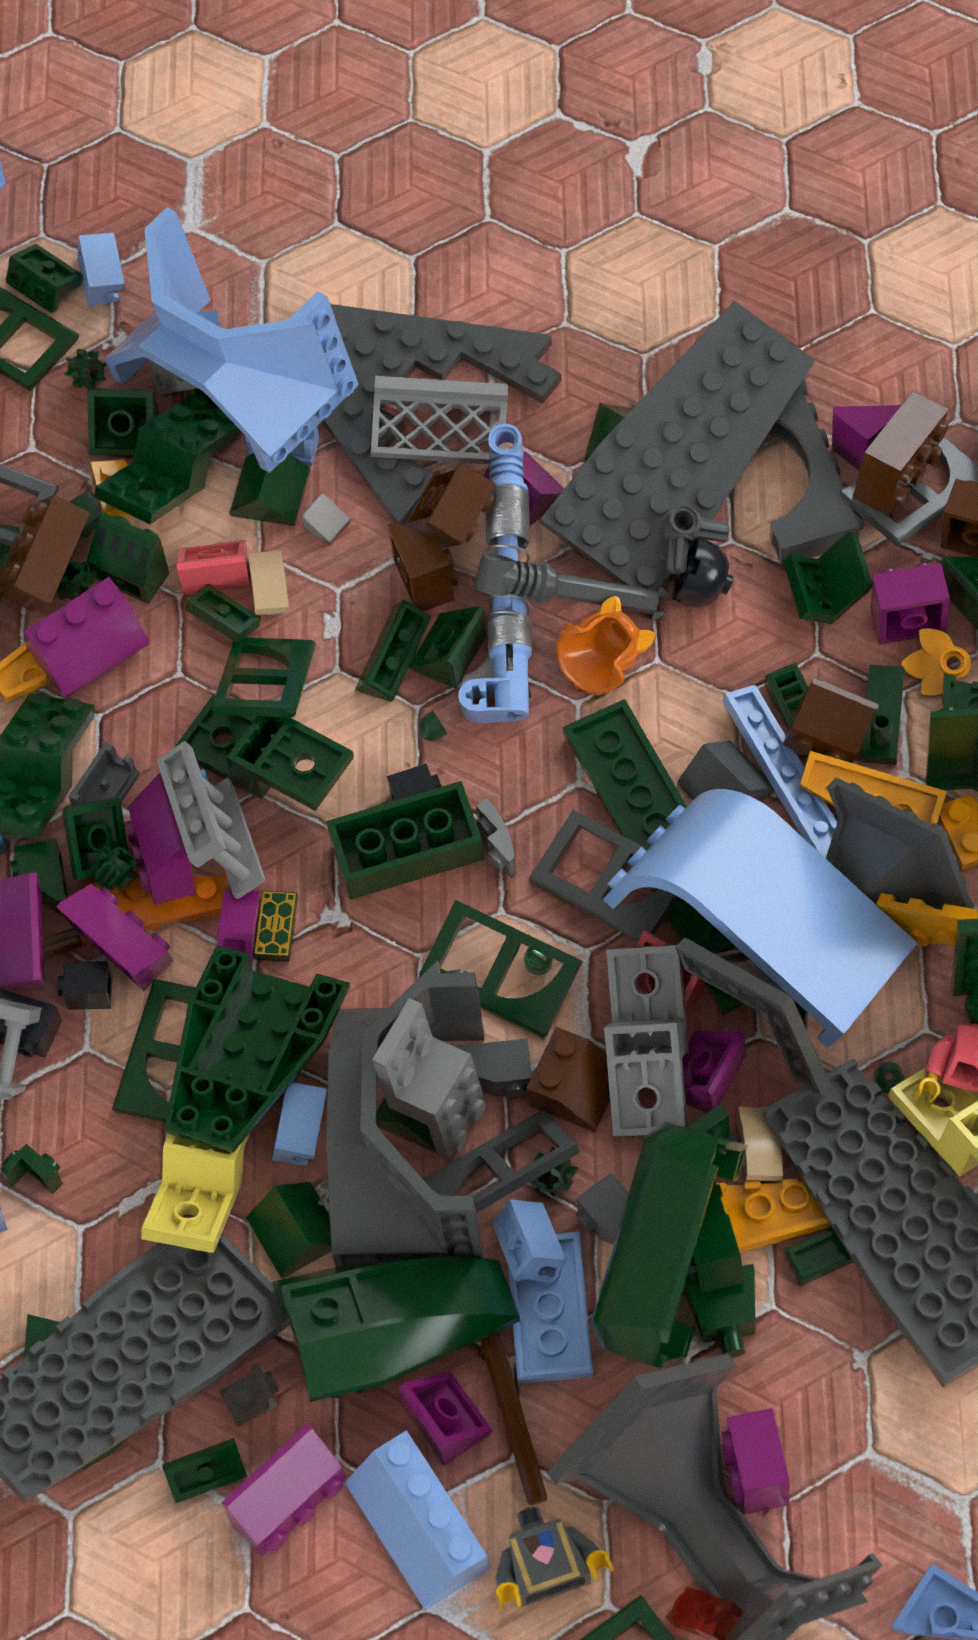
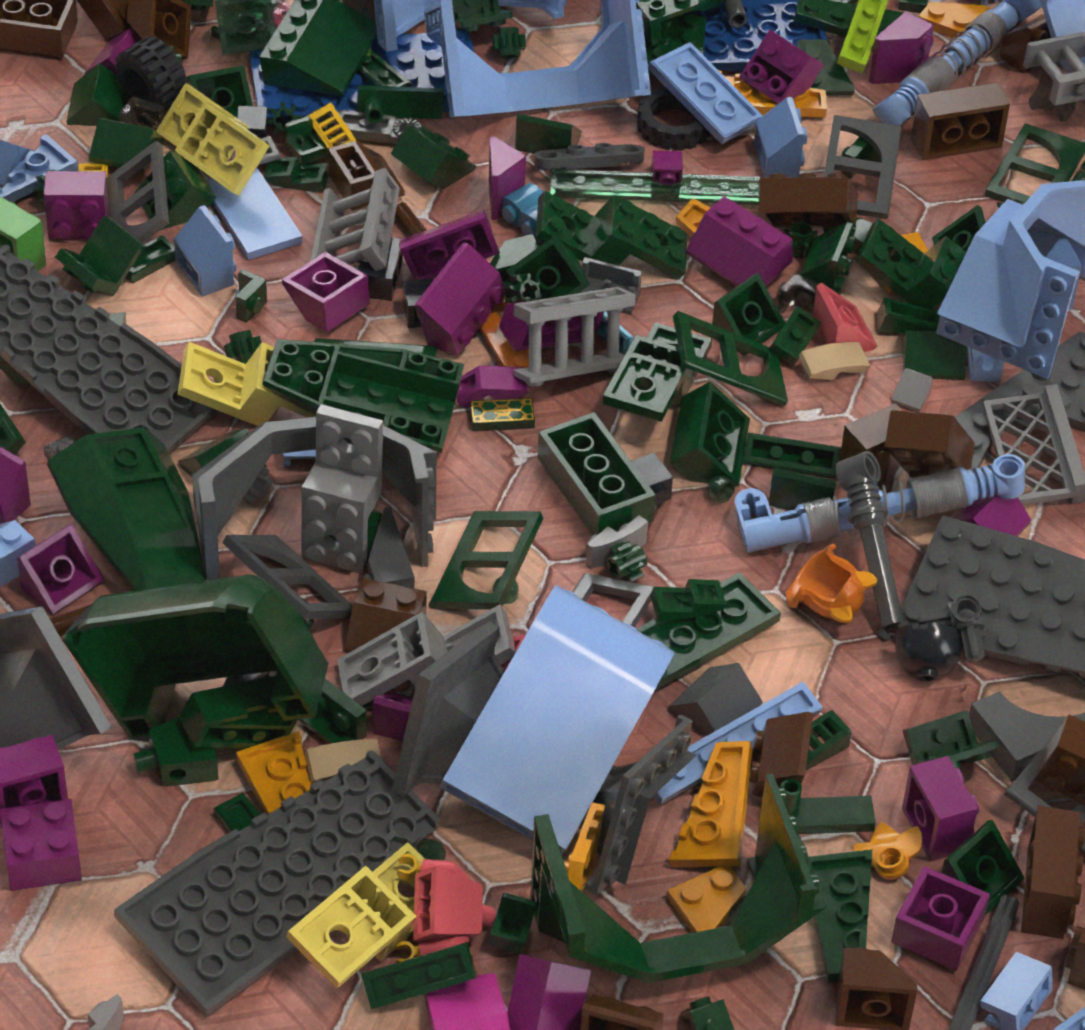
camera: 70 degrees right, 15 degrees down
none -> magenta brick [0,799,82,891]
none -> dark green gear [224,330,262,364]
none -> magenta slope [282,252,370,332]
none -> dark green gear [607,541,647,582]
none -> dark green slope [650,579,727,620]
none -> dark green slope [669,382,750,487]
none -> dark green slope [712,273,785,355]
none -> clear smoke bracket [776,274,819,314]
none -> dark green slope [876,298,940,333]

